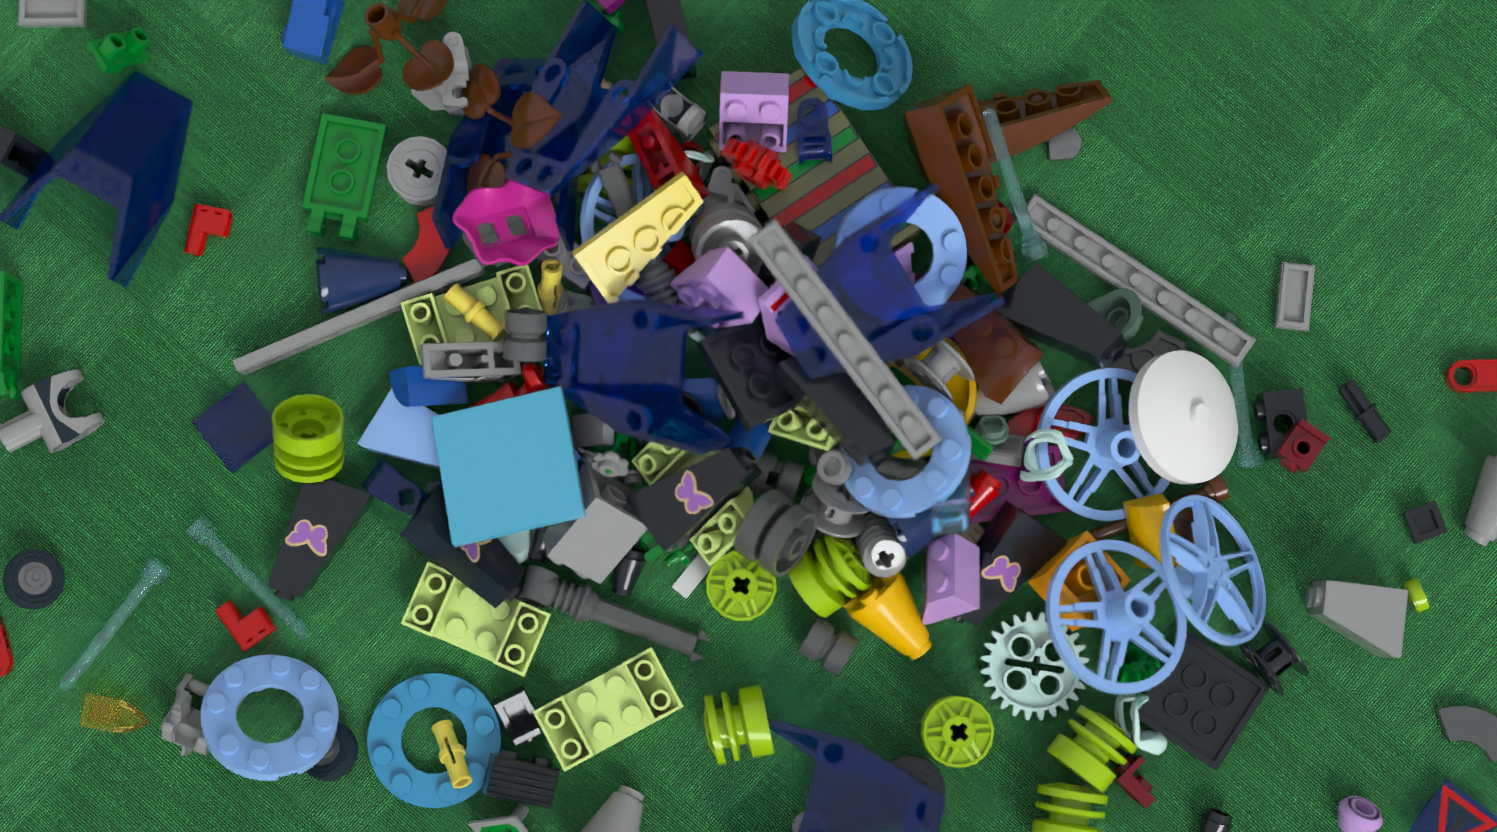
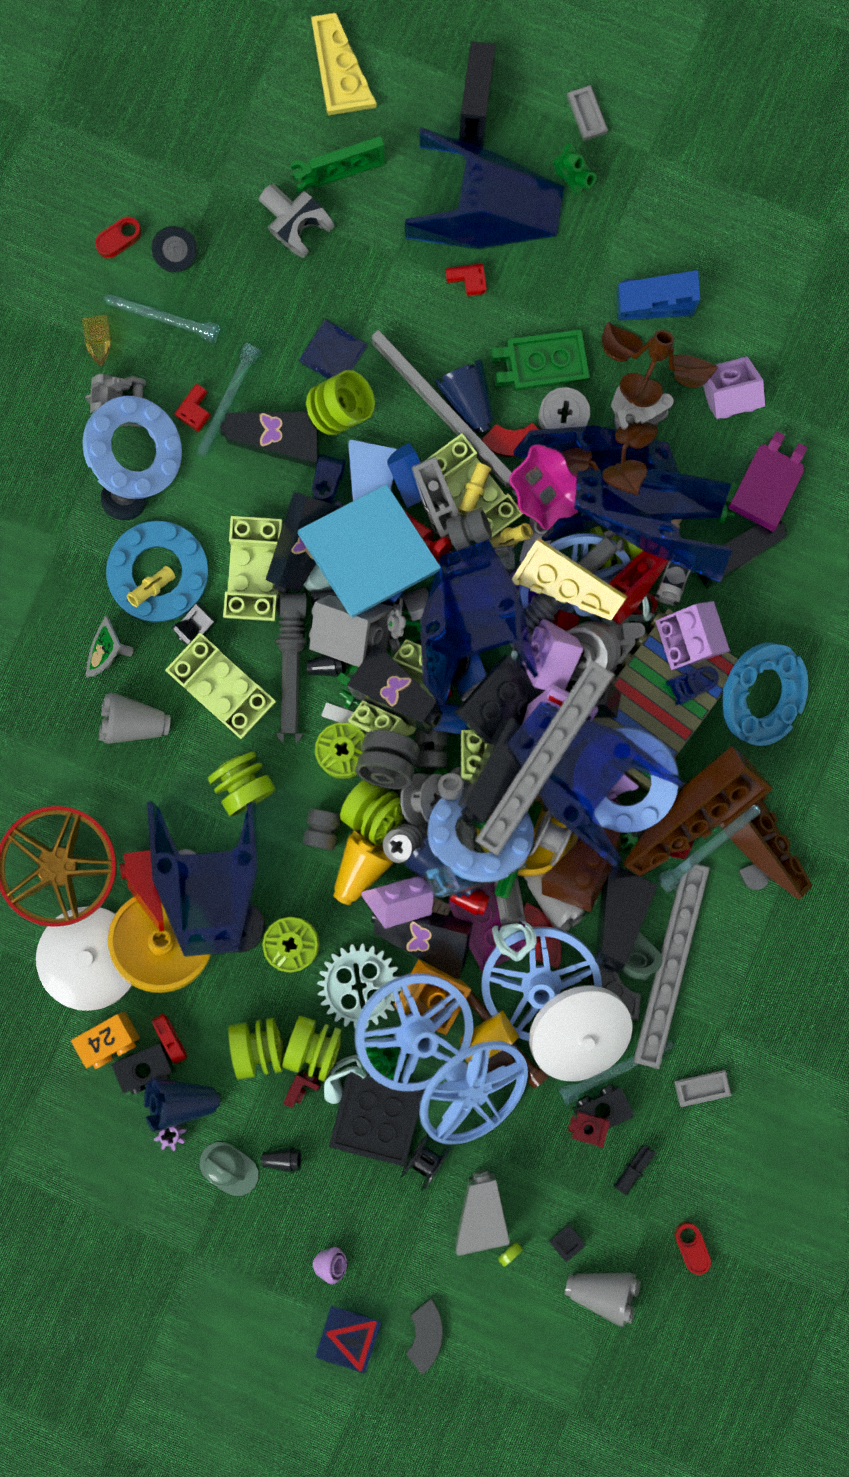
camera: 70 degrees right, 0 degrees up
black brick [481,749,560,809] -> none
red gear [721,138,792,191] -> none
sand green plate [976,414,1009,445] -> none

